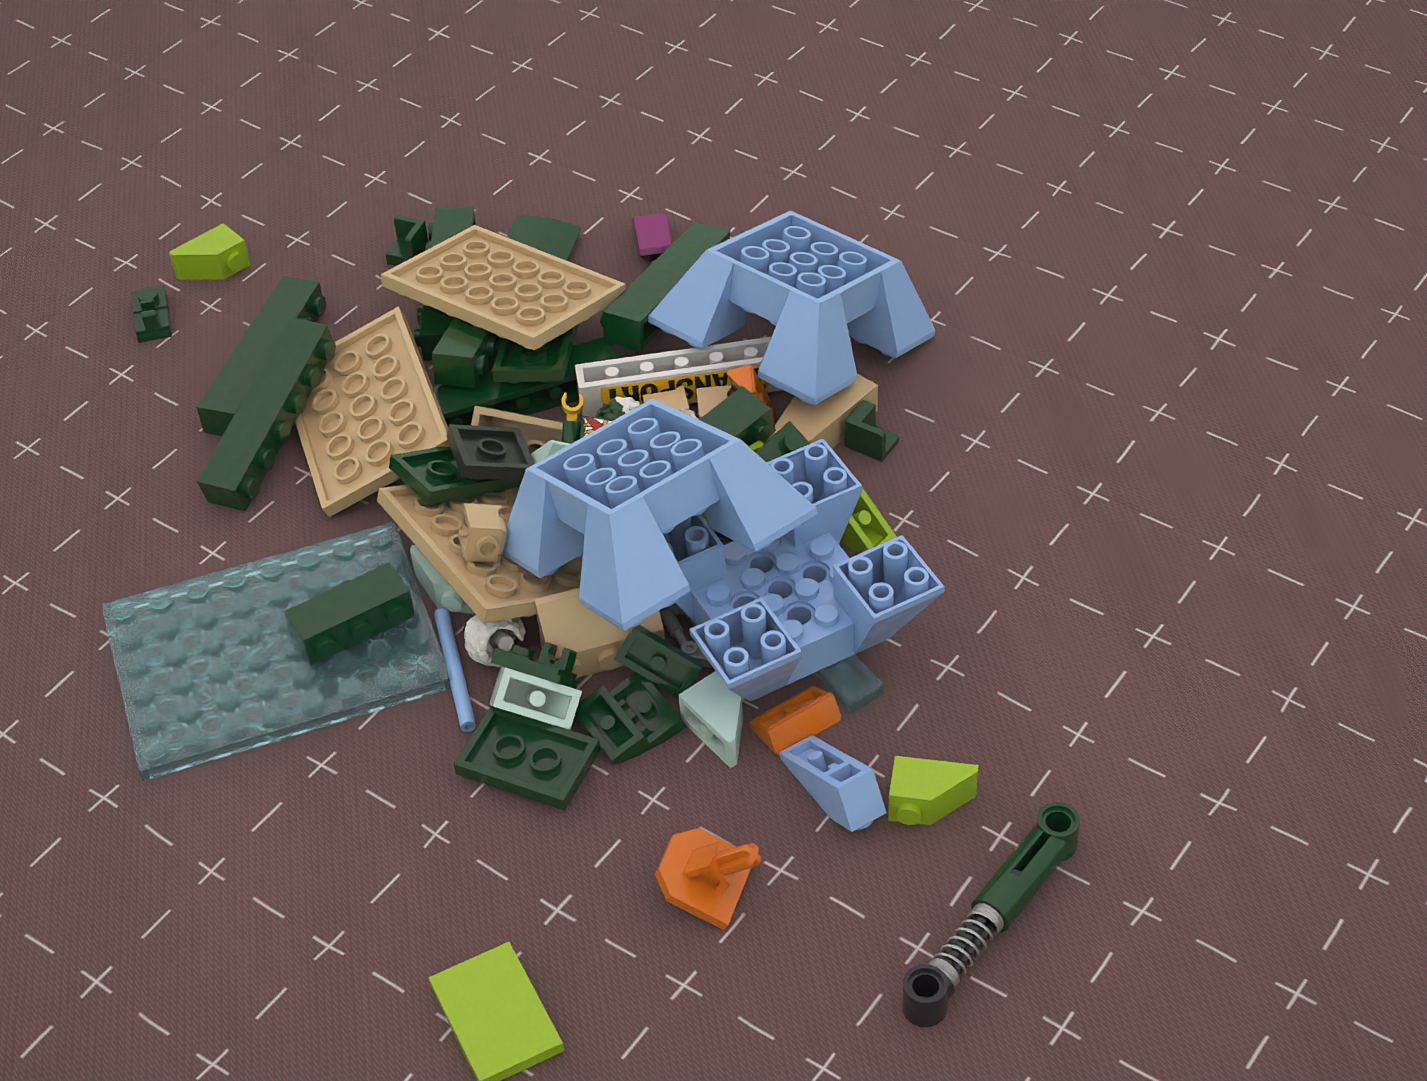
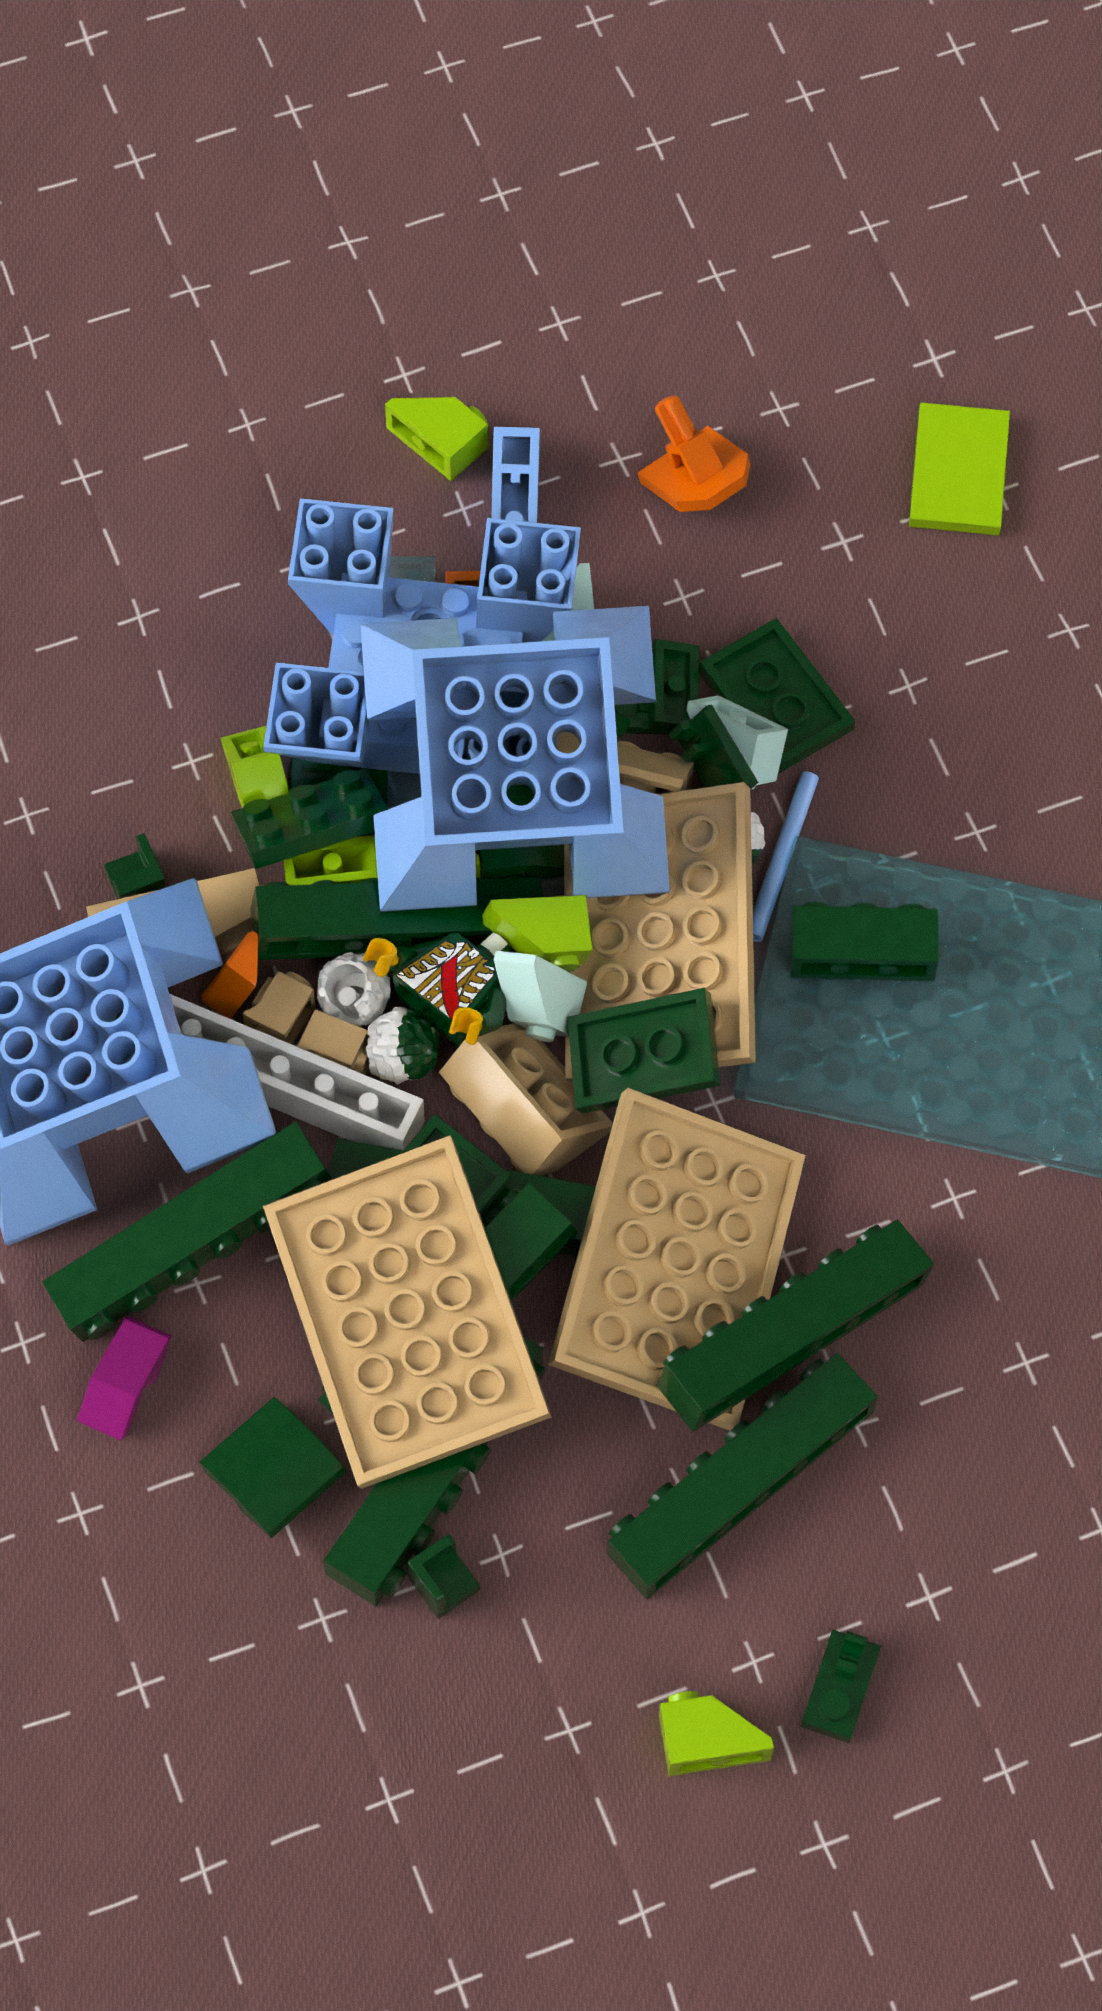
camera: 150 degrees left, 20 degrees up
pearl dark grey plate [446,424,535,482] -> none
tan window [458,503,507,562] -> none
piece [903,802,1080,1027] -> none

